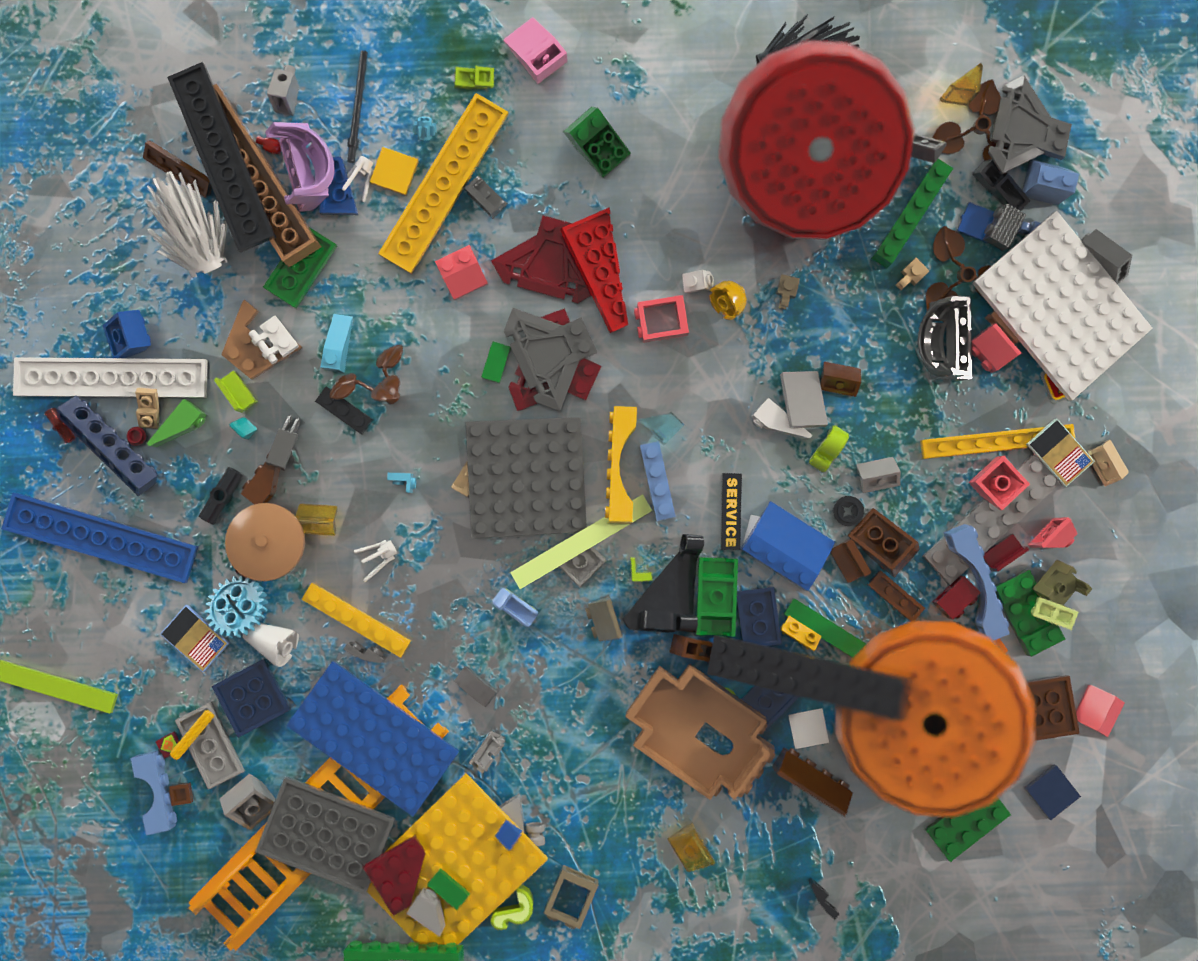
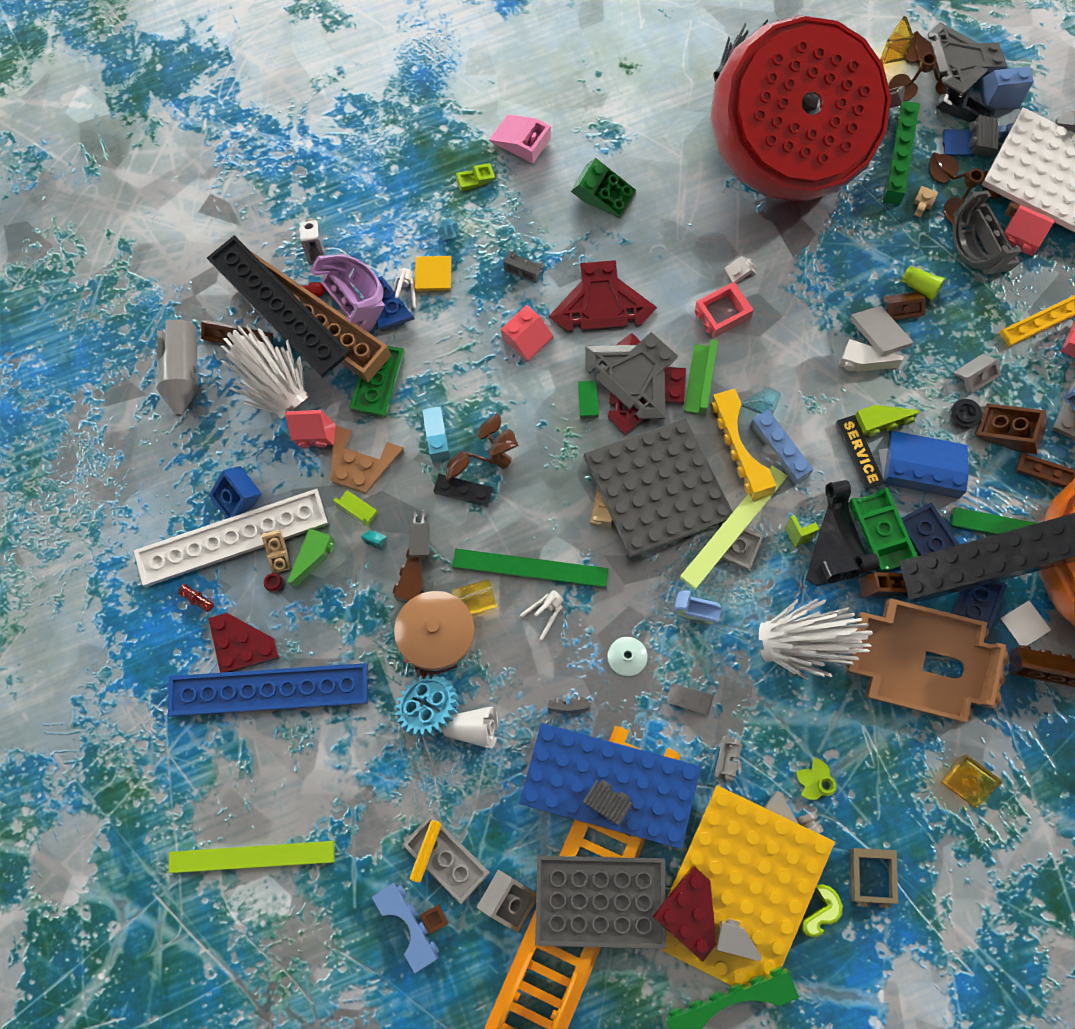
camera: 15 degrees left, 15 degrees down
dark blue brick [57,395,158,496] -> none
tile [155,731,180,759] -> none
tile [160,605,230,672] -> none
black piece [198,467,244,525] -> none
dark blue plate [211,658,291,738] -> none
white plate [249,315,299,364] -> none
yellow plate [301,583,412,658] -> none
black bar [347,51,368,163] -> none
yellow plate [378,93,509,274] -> none
medium azure bracket [387,472,416,493] -> none
green tile [427,868,470,910] -> none
blue slope [495,820,522,851] -> none
red wing [560,207,629,333] -> none
dark tan slope [585,596,622,641] -> none
yellow cylinder [709,281,747,320] -> none
dark tan plate [776,274,800,310] -> none
yellow hinge [780,616,822,651] -> none
lime animal [809,425,849,473] -> none
reddish brown panel [830,539,872,583] -> none
none -> light grey piece [156,320,200,416]
none -> dark red plate [208,613,279,673]
none -> coral slope [285,410,336,448]
none -> green tile [452,548,609,588]
none -> dark grey brick [583,780,633,827]
none -> light aqua dish [608,637,647,677]
none -> bright green panel [684,340,718,416]
none -> white plant [759,598,873,680]
none -> lime plate [796,758,837,800]
none -> lime slope [855,405,920,437]
none -> lime plant [901,266,946,301]

